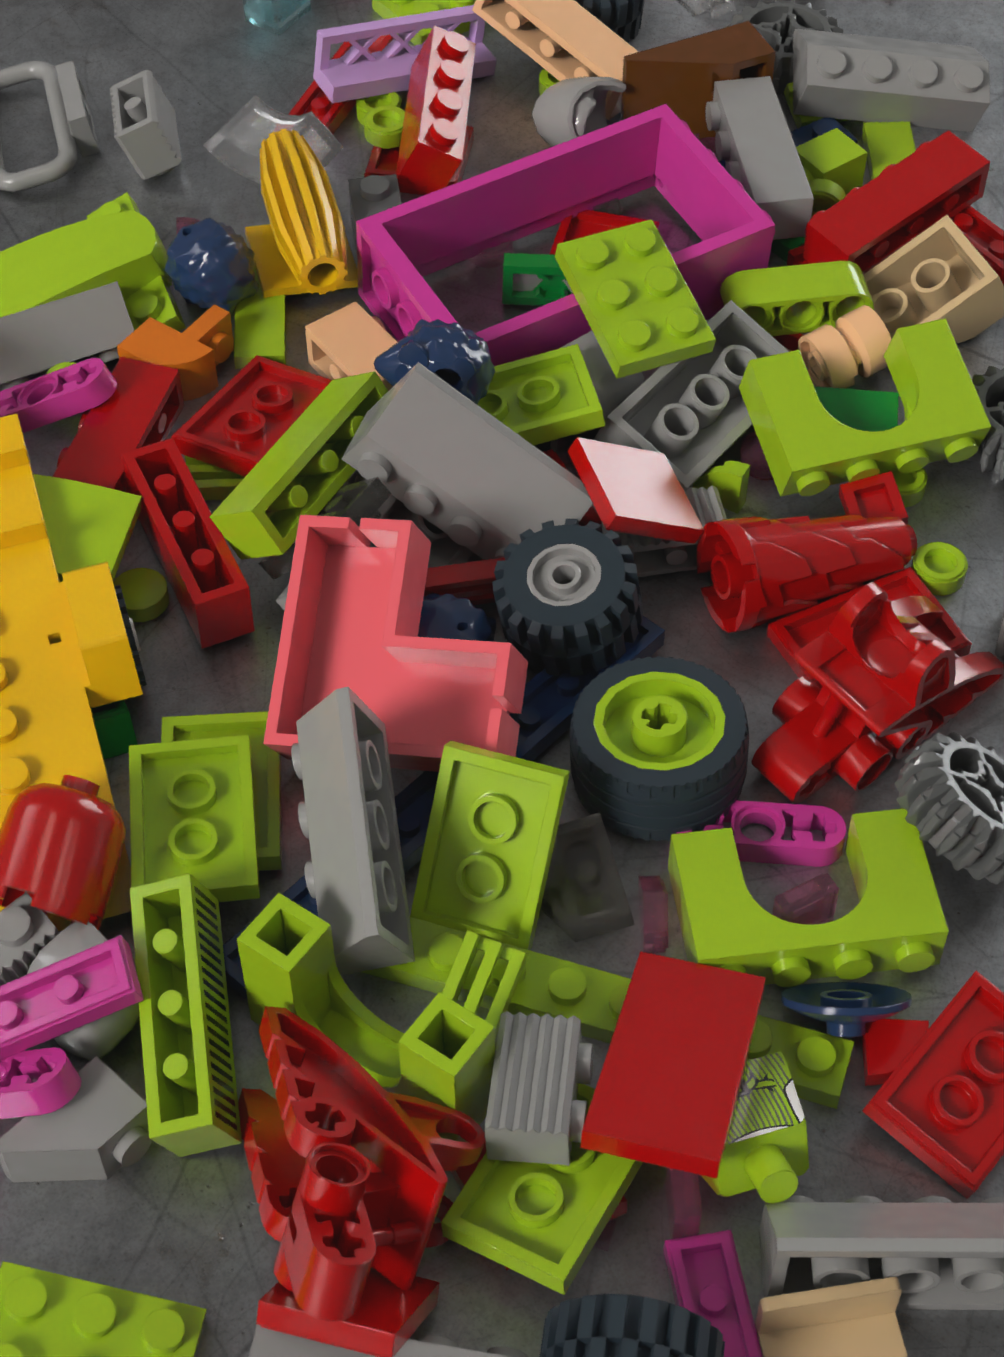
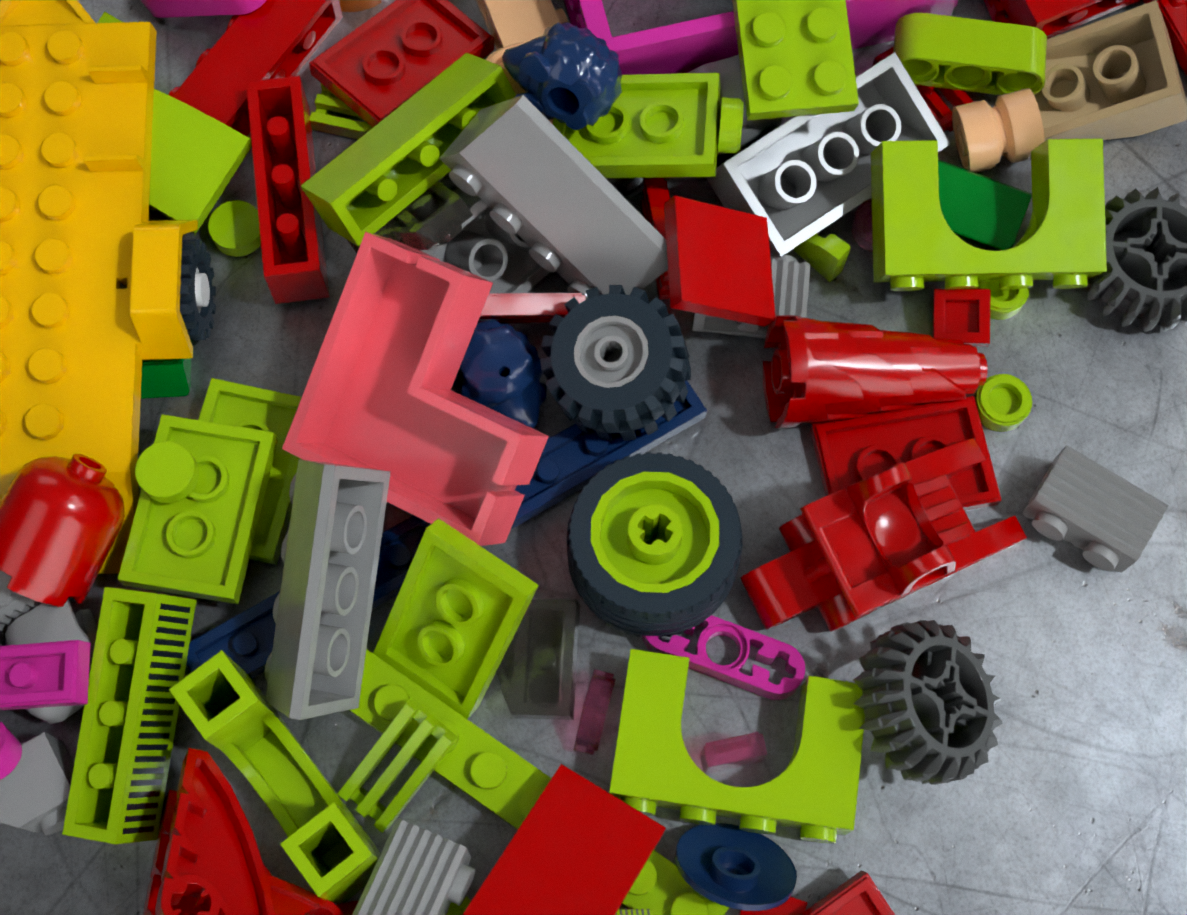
camera: 15 degrees right, 20 degrees up
none -> lime tile [135,441,199,503]
none -> lime tile [717,97,744,154]

